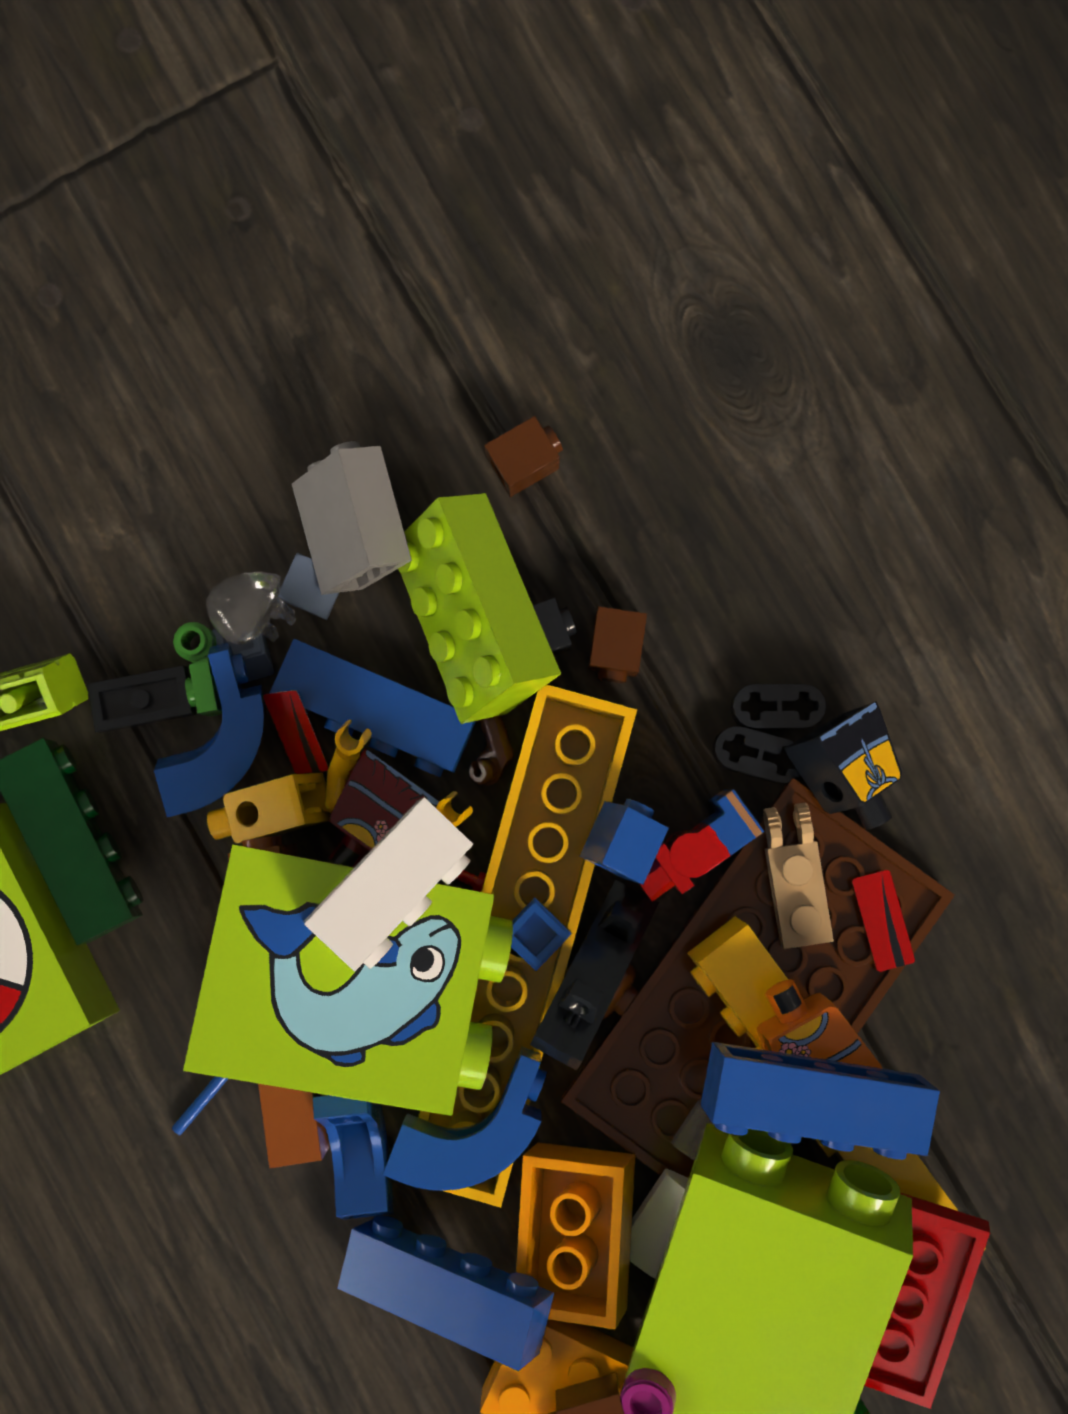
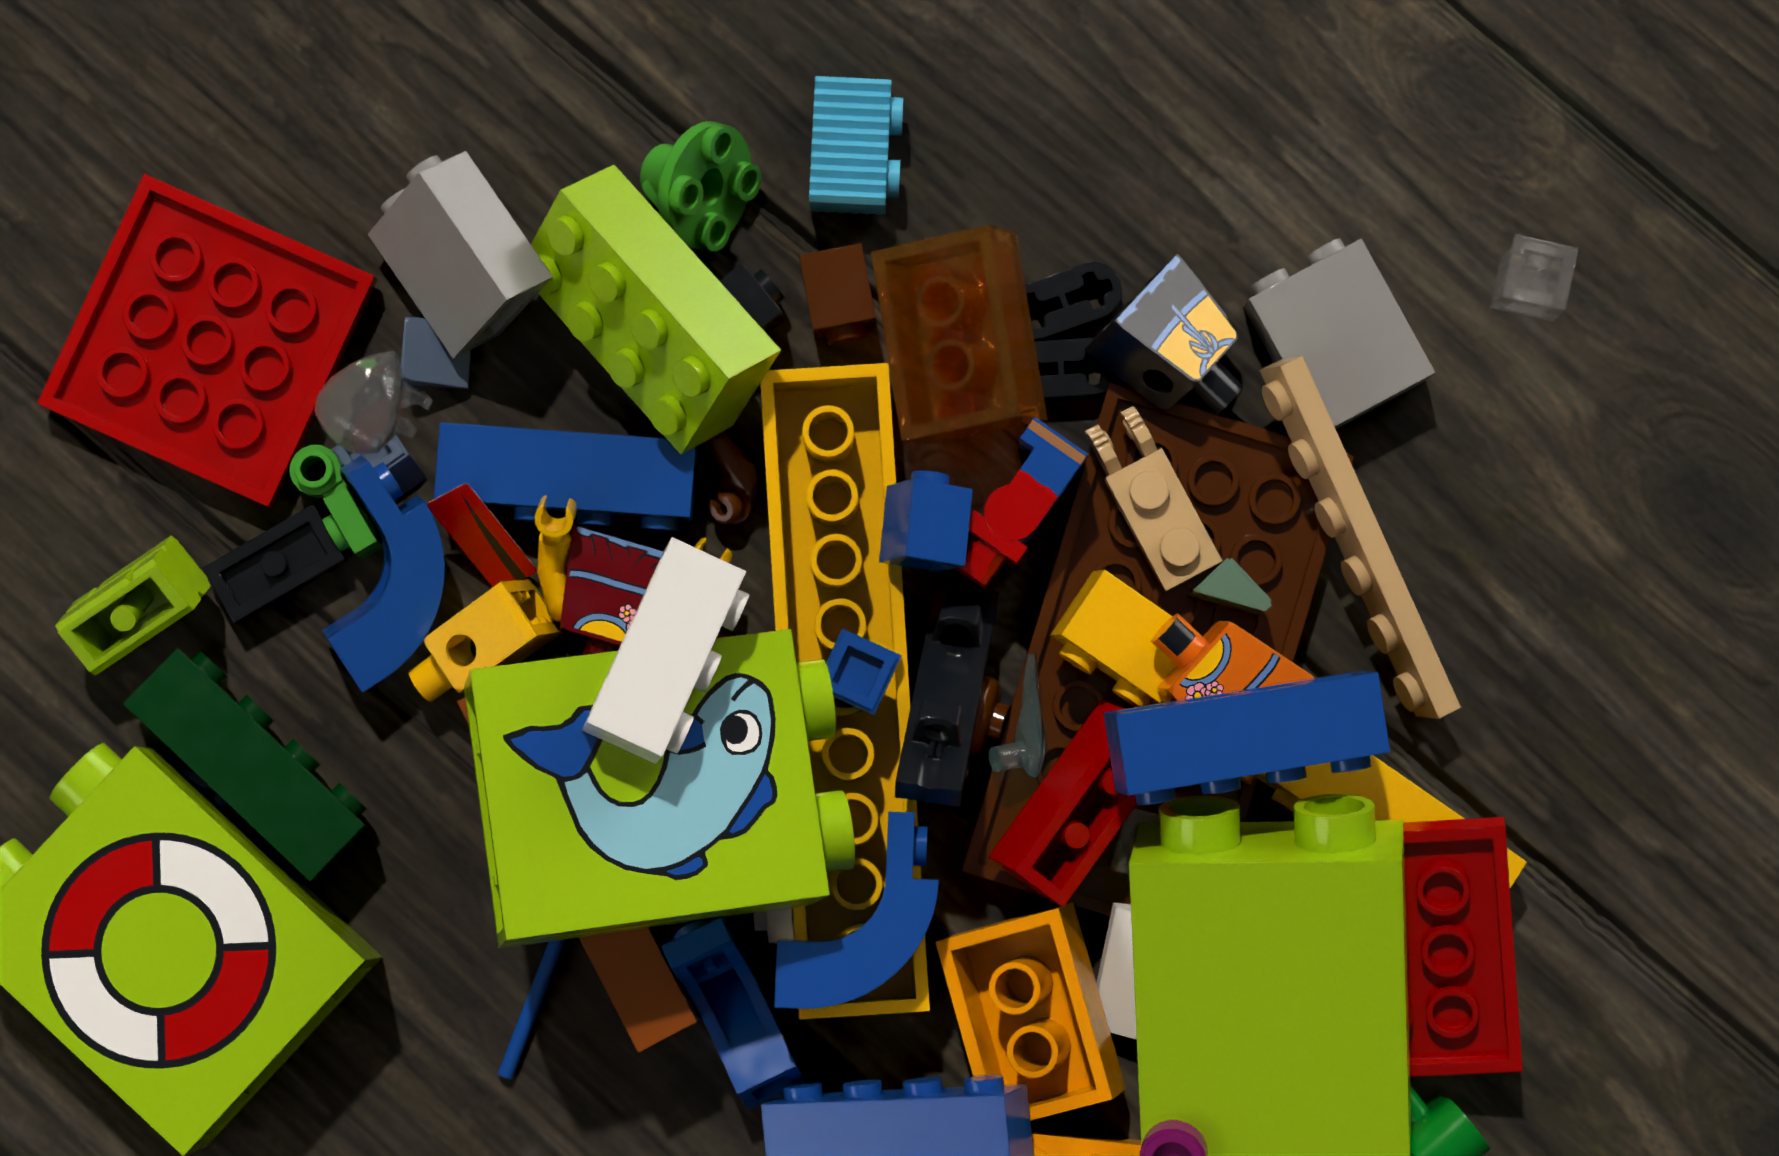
camera: 20 degrees left, 0 degrees up
reddish brown brick [484,416,563,497] -> none
red sticker [852,870,915,972] -> none
none -> red plate [37,174,378,509]
none -> bright green plate [640,121,762,251]
none -> medium azure brick [809,76,904,215]
none -> clear orange brick [871,225,1048,445]
none -> red brick [988,700,1136,907]
none -> clear light blue bar [989,654,1046,778]
none -> sand green slope [1189,557,1272,616]
none -> light grey brick [1243,238,1436,429]
none -> tan plate [1259,356,1461,719]

